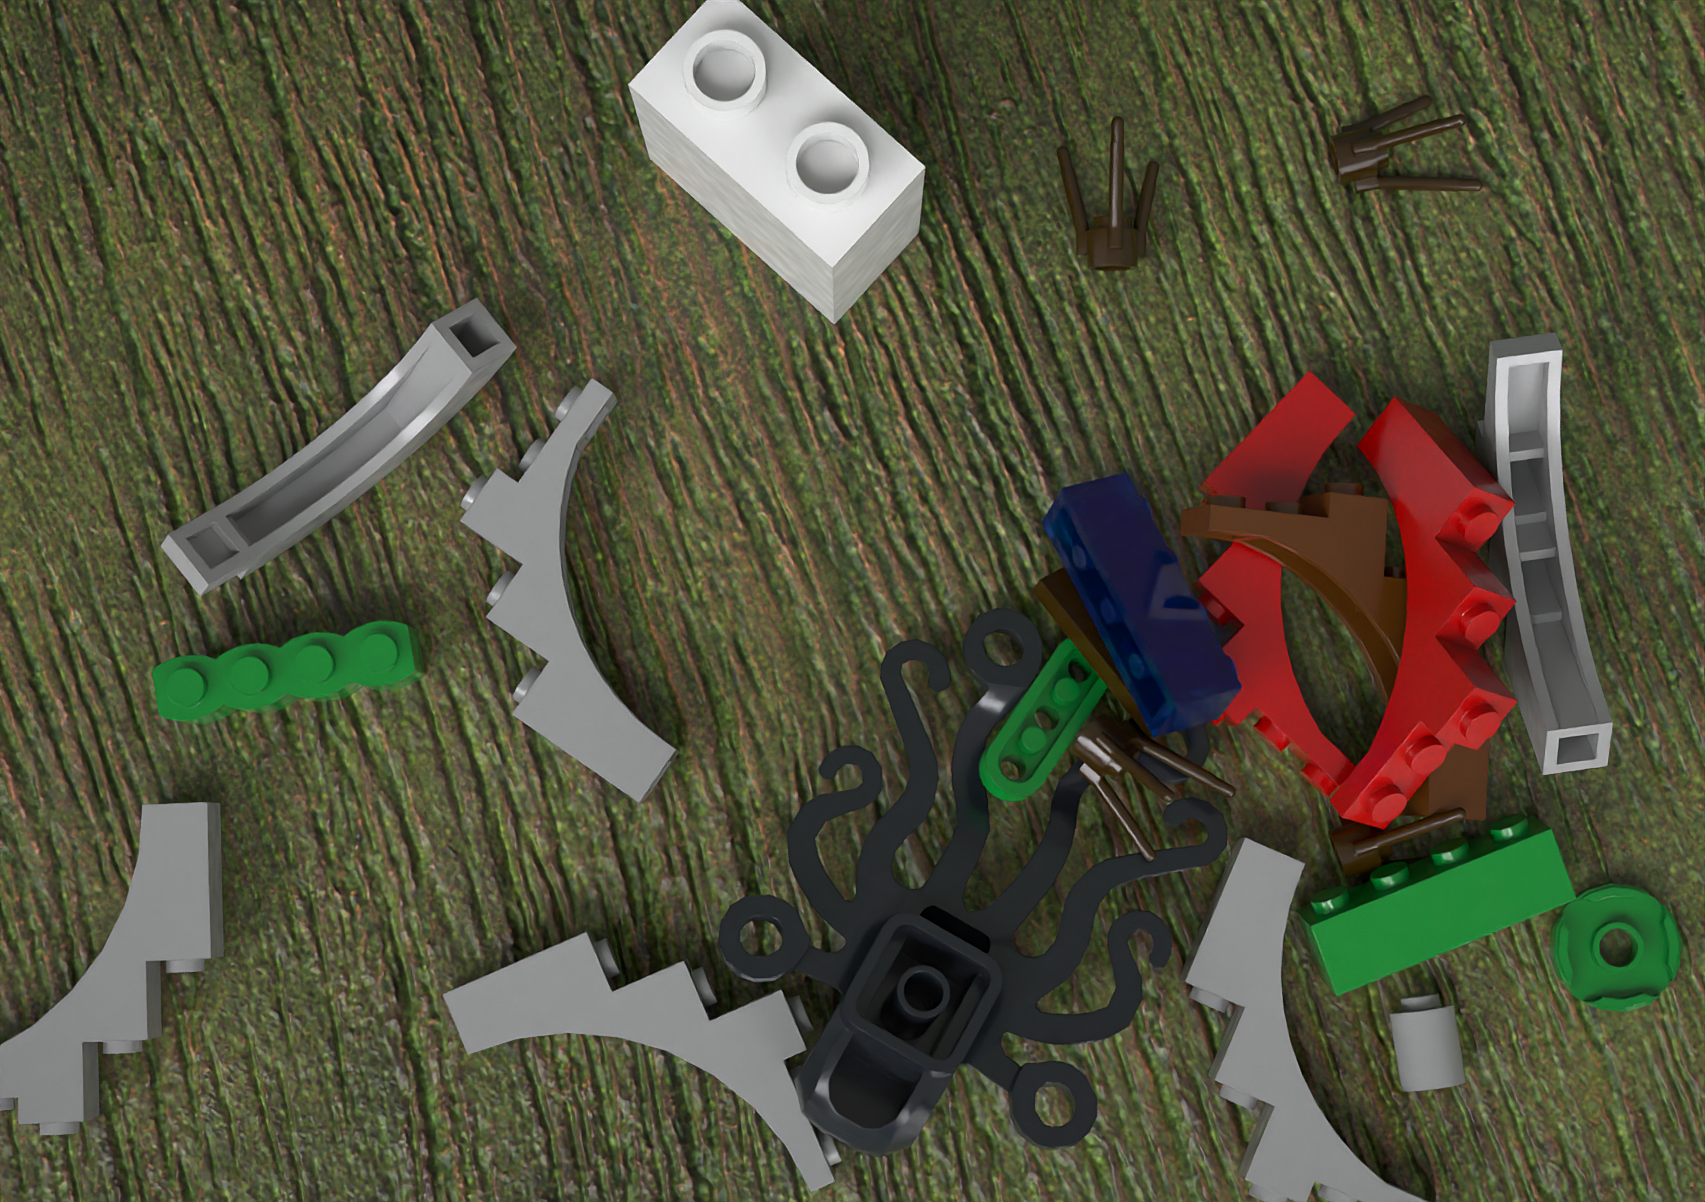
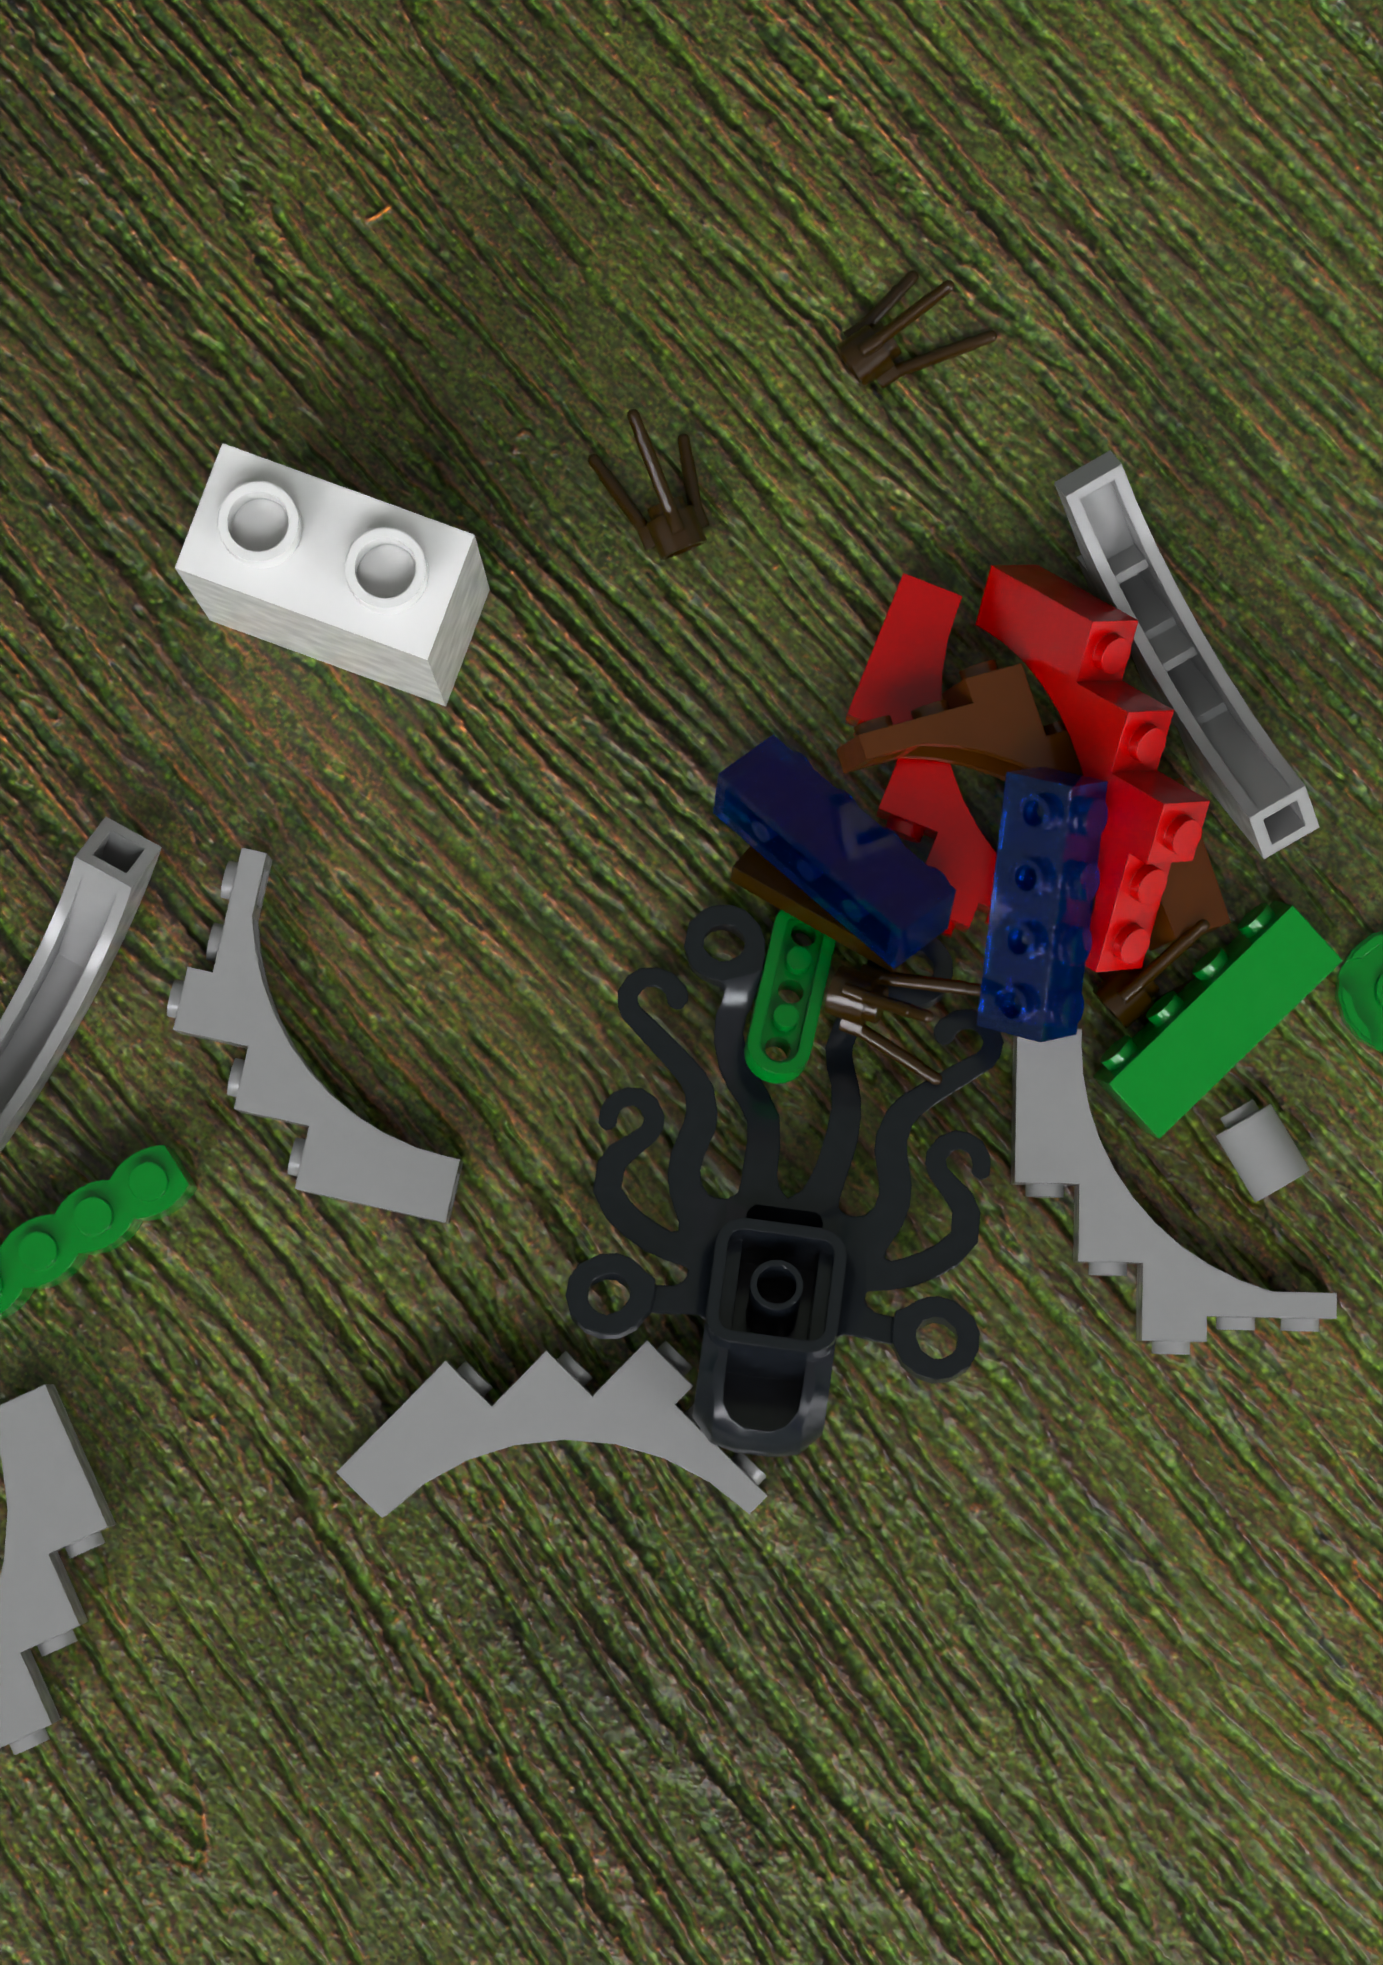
camera: 20 degrees left, 0 degrees up
none -> clear blue brick [977,767,1108,1043]

